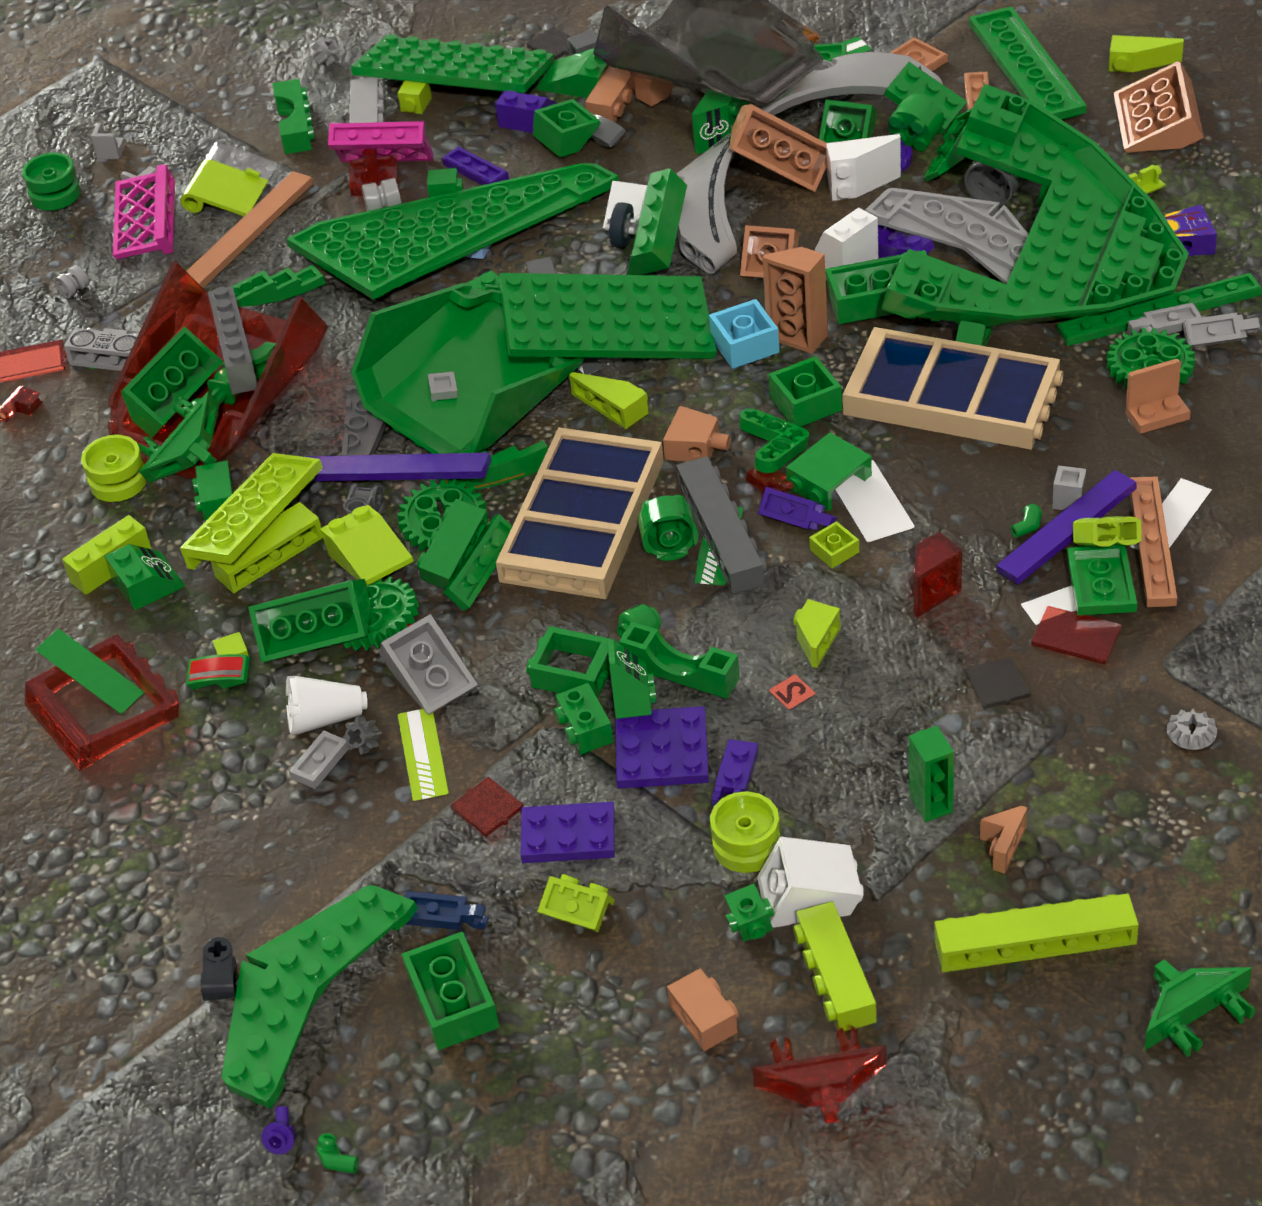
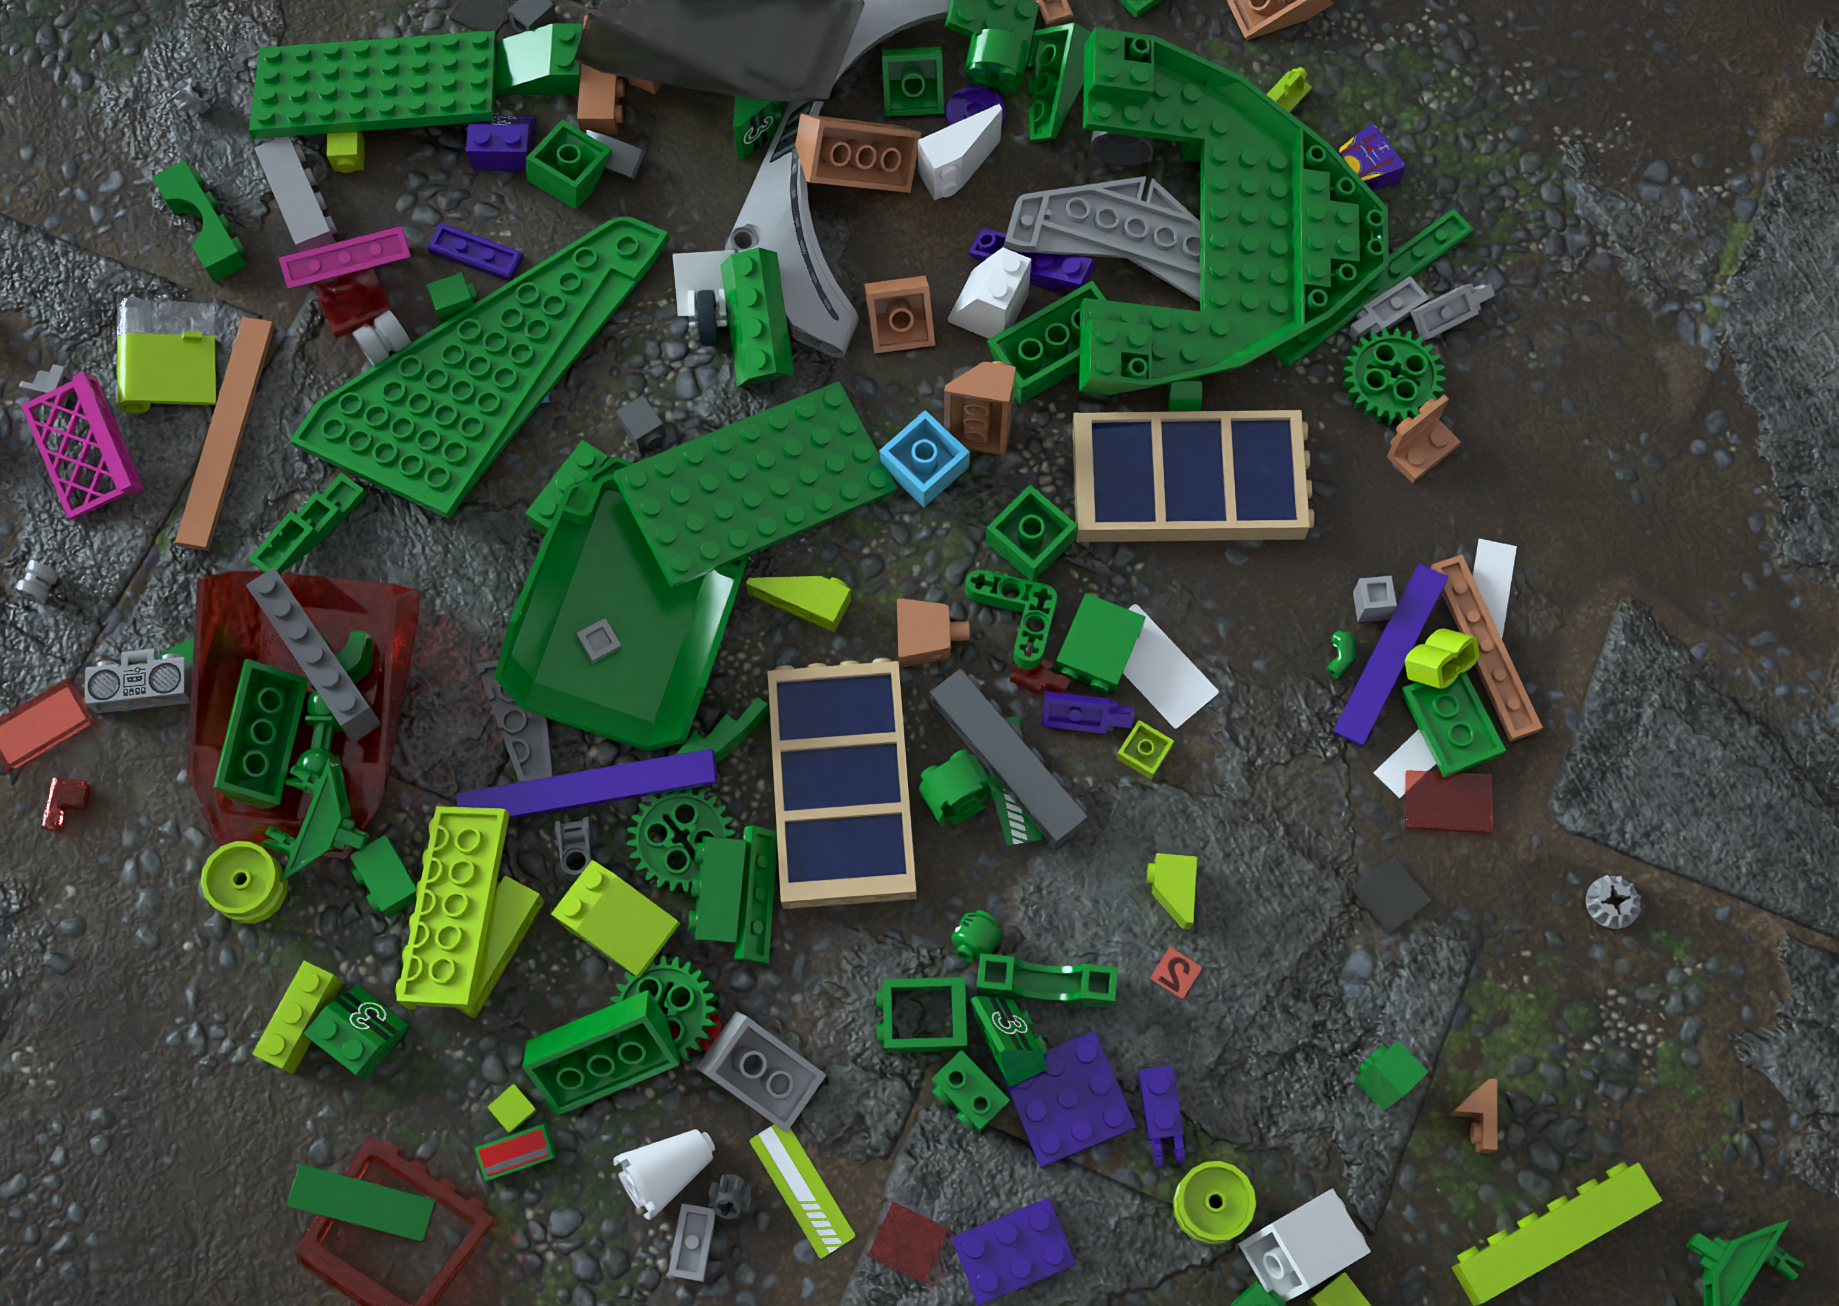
camera: 25 degrees left, 25 degrees up
clear red slope [914,532,962,618] -> none

